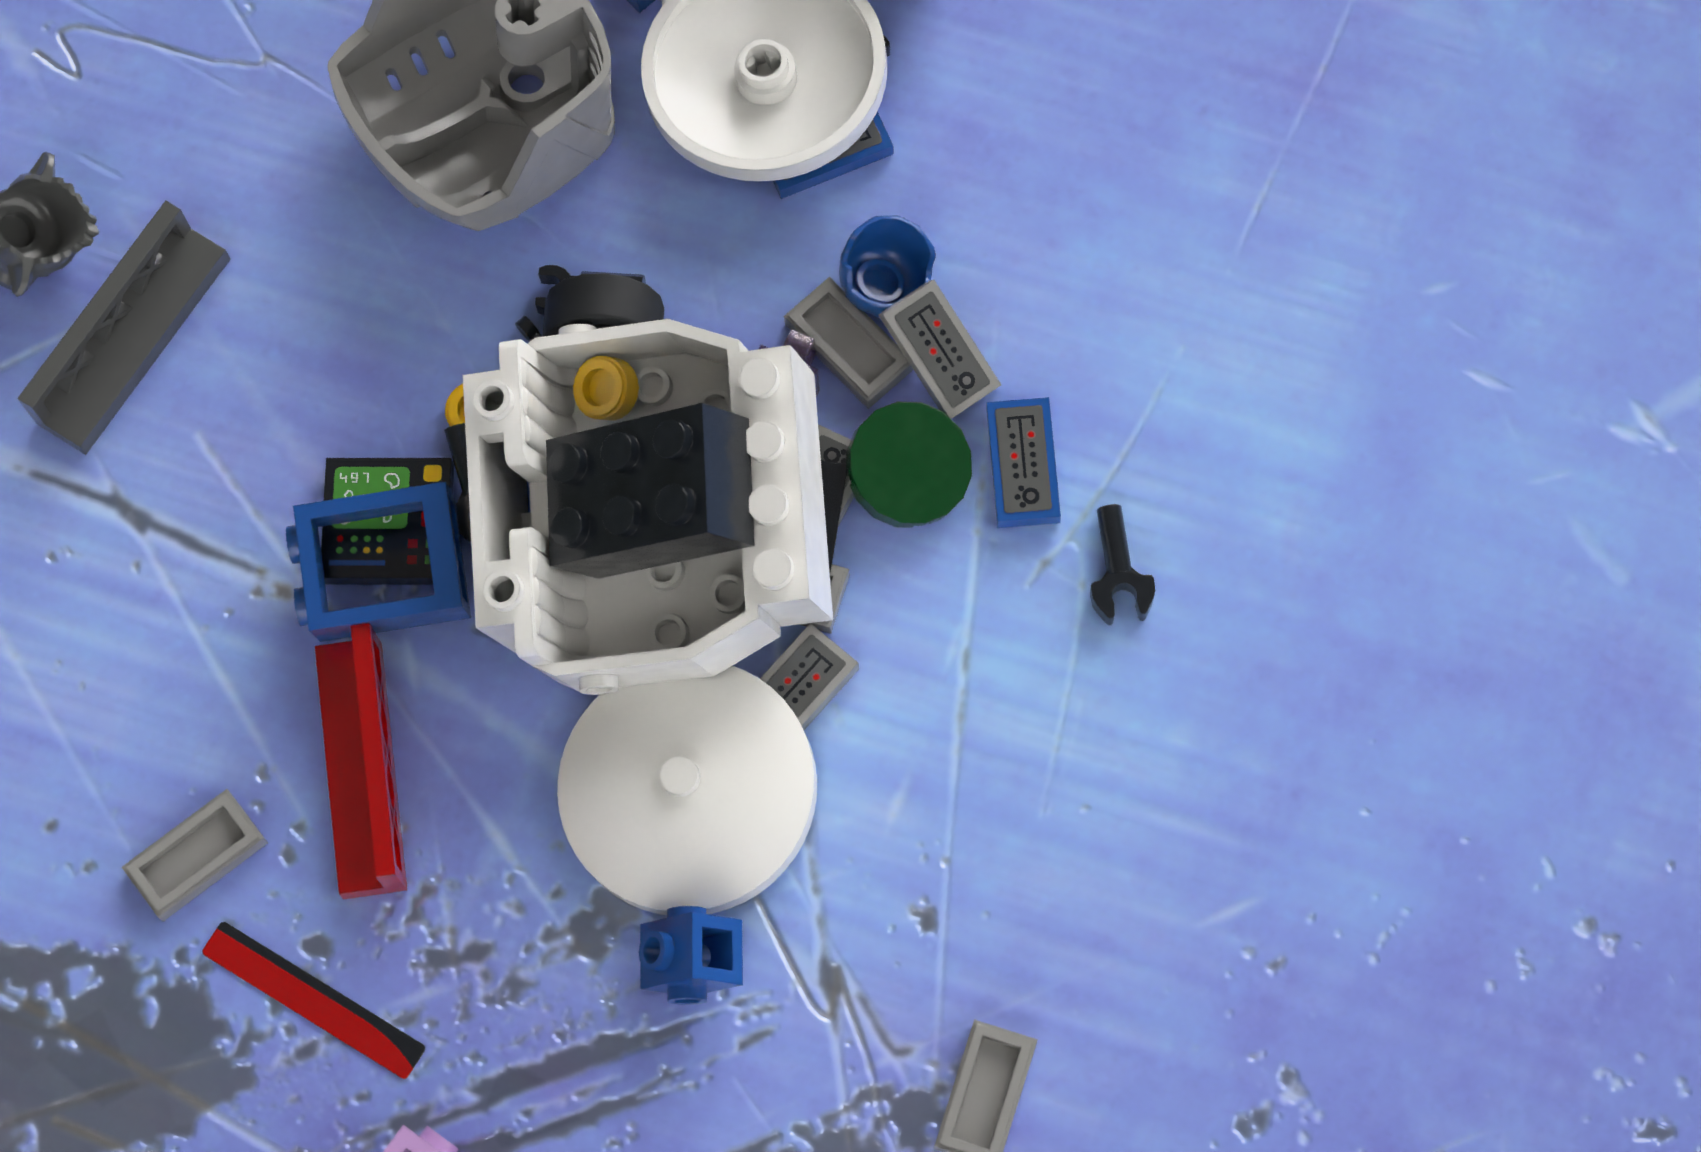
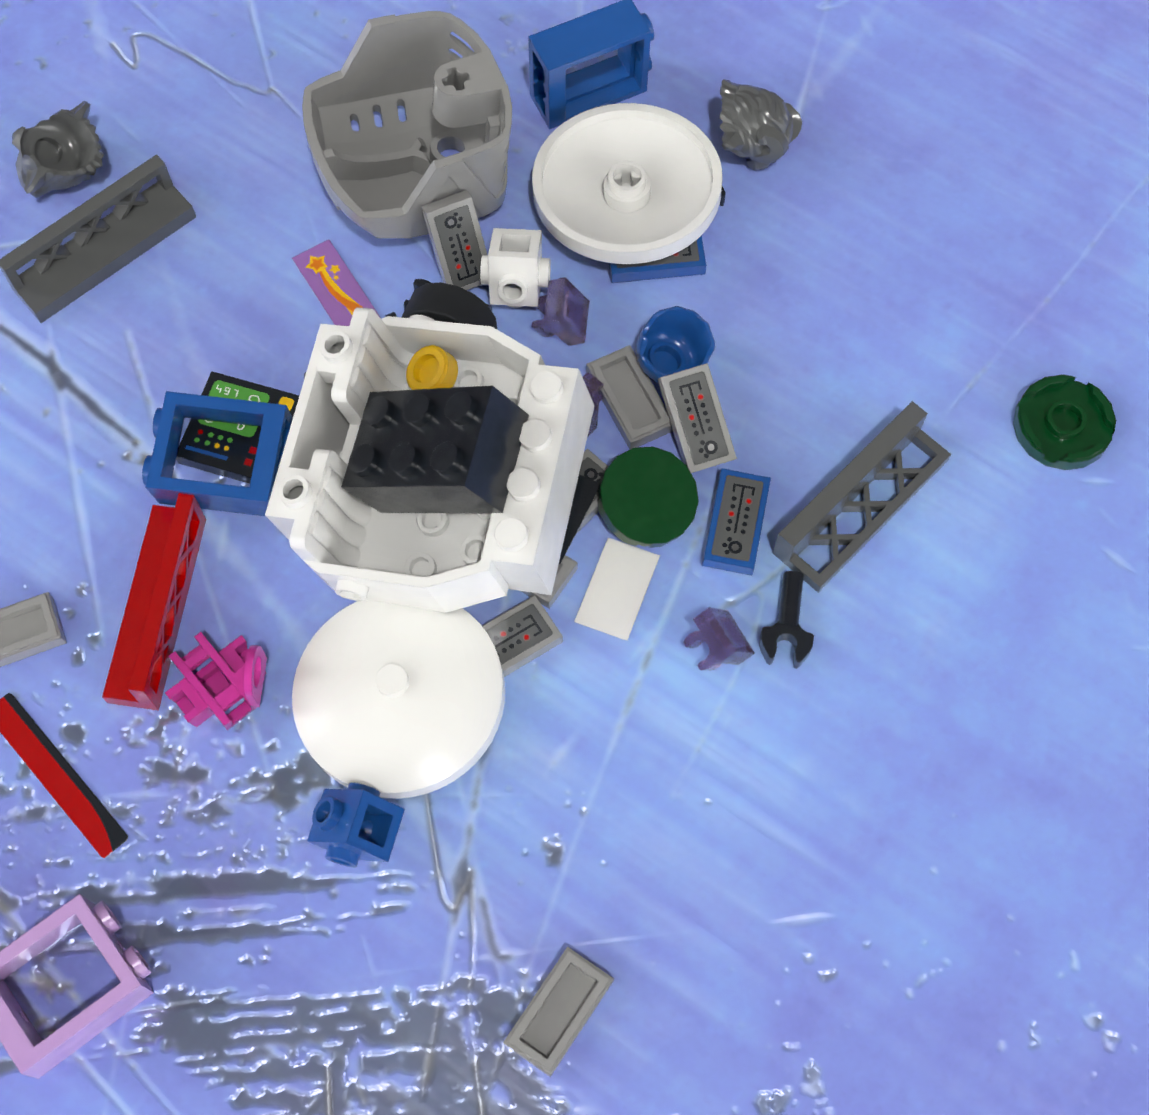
camera: 10 degrees right, 5 degrees down
none -> dark pink piece [165,632,267,730]
none -> medium lavender sticker [292,239,381,326]
none -> tile [421,190,487,290]
none -> white brick [480,228,551,308]
none -> clear purple tile [531,277,590,346]
none -> white sticker [574,538,660,641]
none -> clear purple tile [683,607,755,671]
none -> dark grey fence [773,401,951,593]
none -> dark green tile [1013,374,1116,470]

